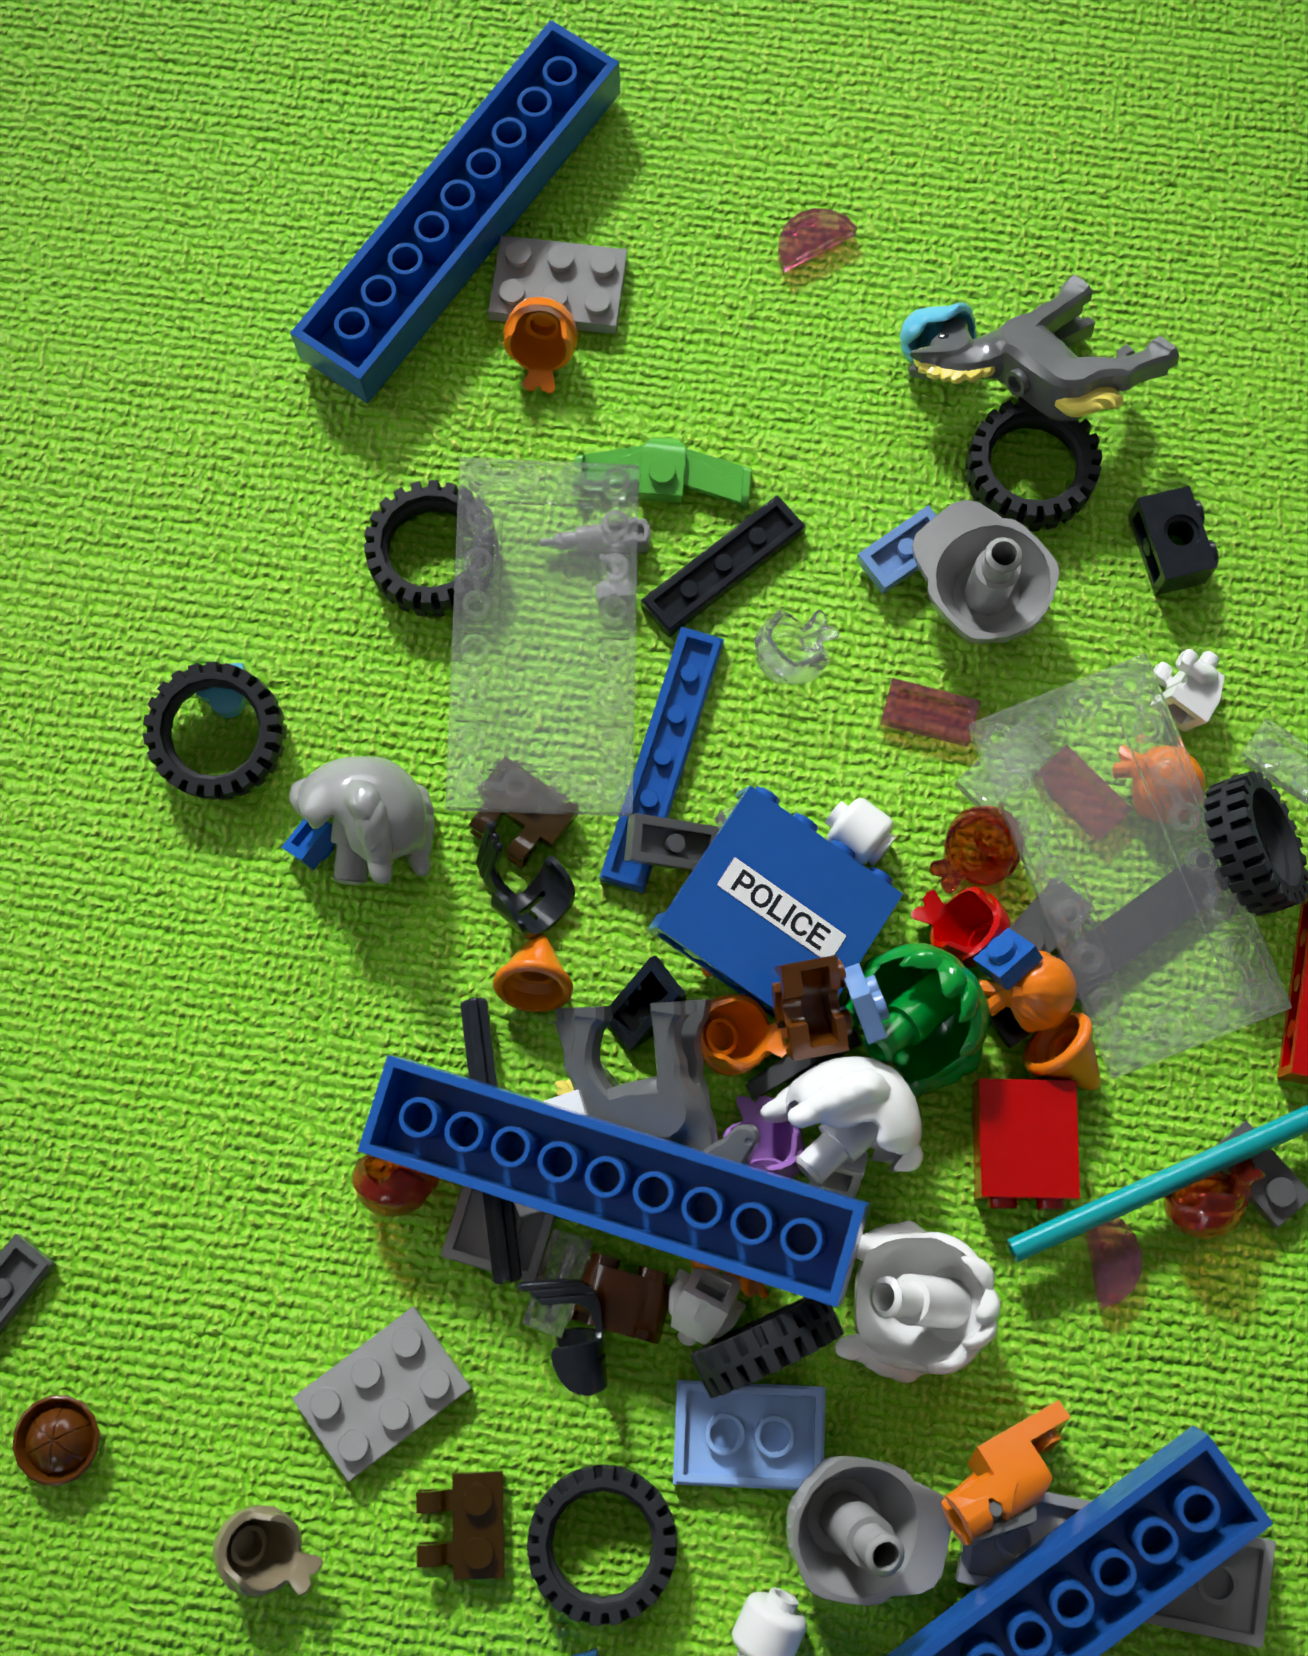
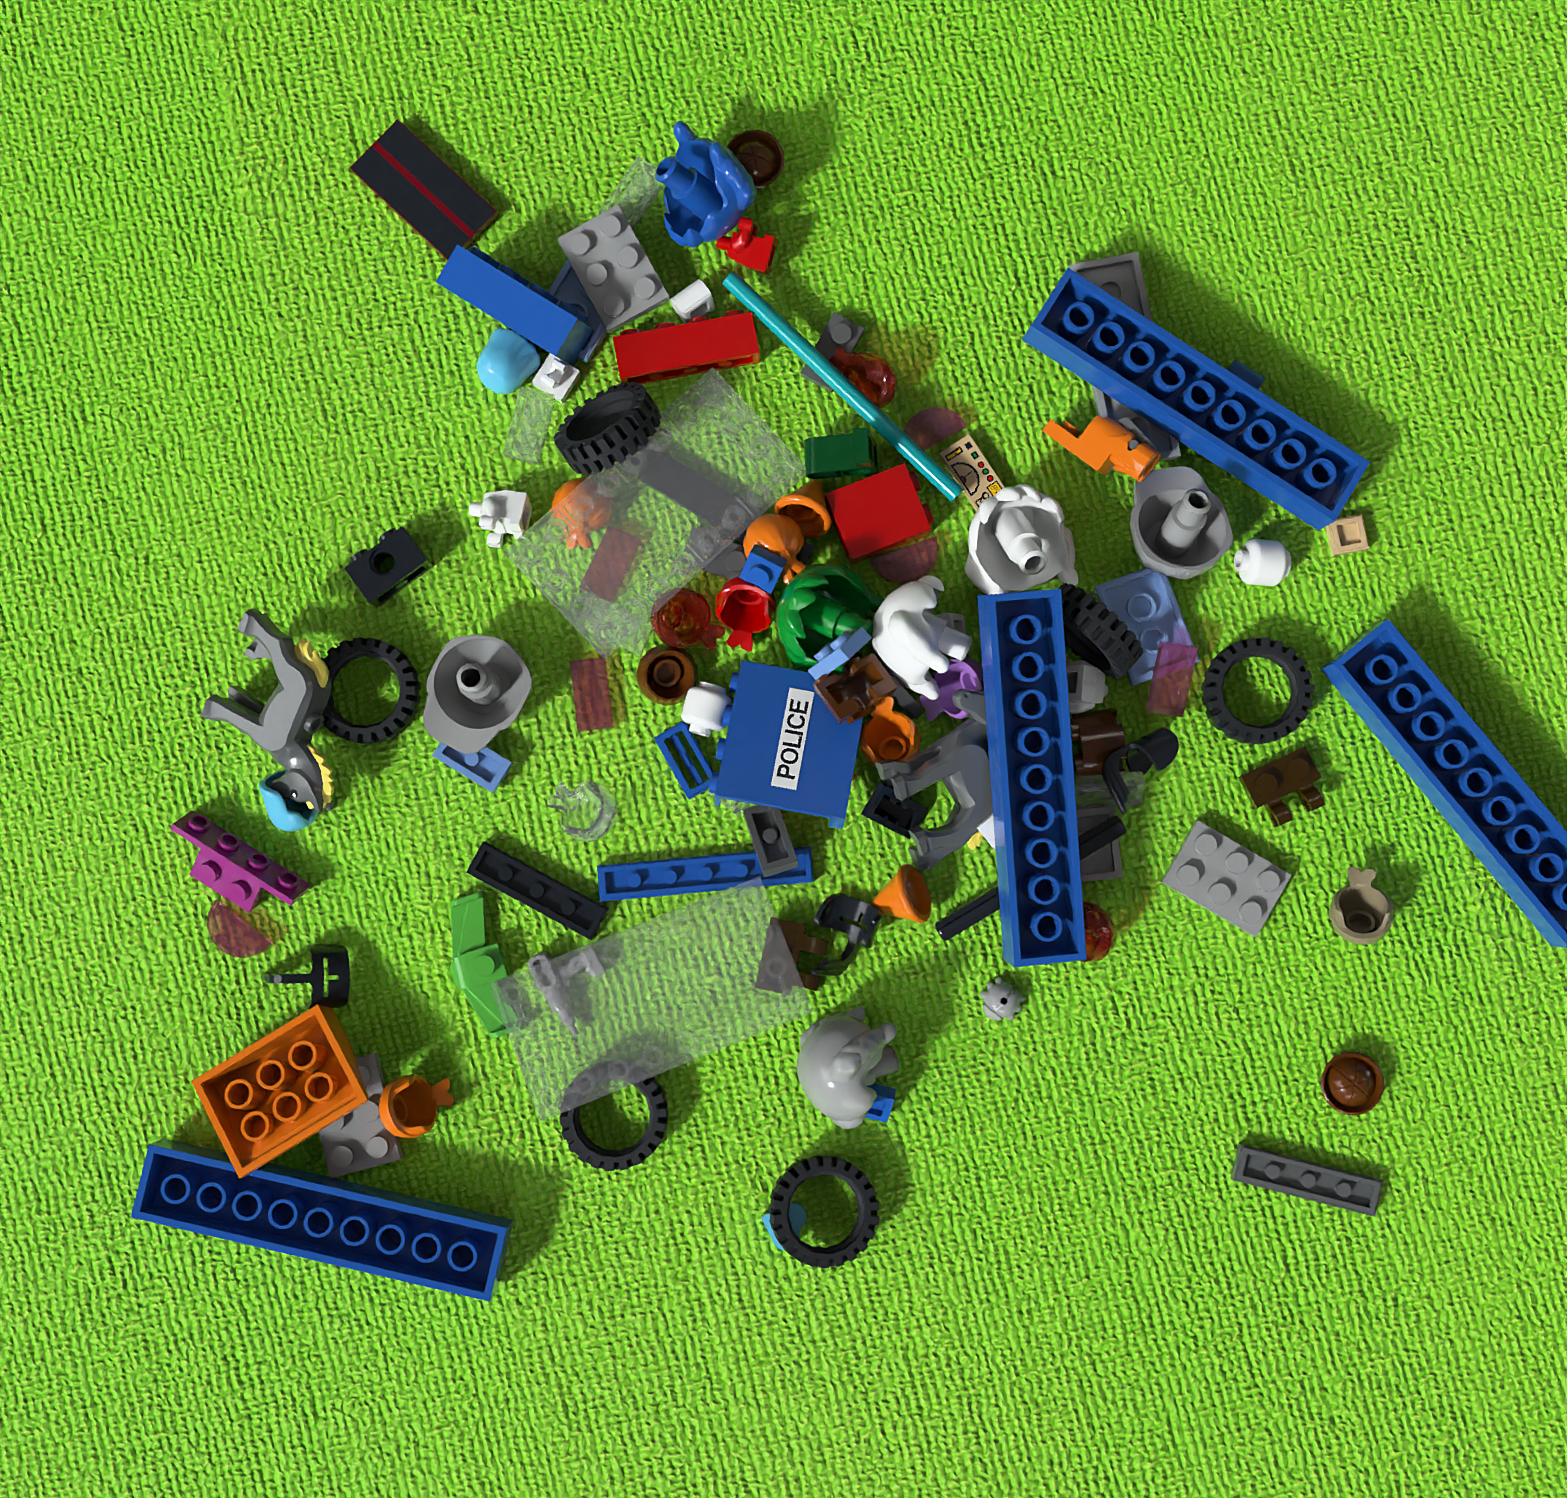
camera: 110 degrees left, 10 degrees up
none -> magenta bracket [171,811,310,913]
none -> orange slope [191,1004,370,1178]
none -> black helmet [261,944,350,1009]
none -> reddish brown hat [637,644,698,706]
none -> blue tile [654,721,713,800]
none -> dark green tile [804,427,879,479]
none -> clear pink tile [870,536,939,585]
none -> tan tile [939,434,1005,512]
none -> light grey animal [980,977,1025,1021]
none -> clear pink tile [1145,640,1198,717]

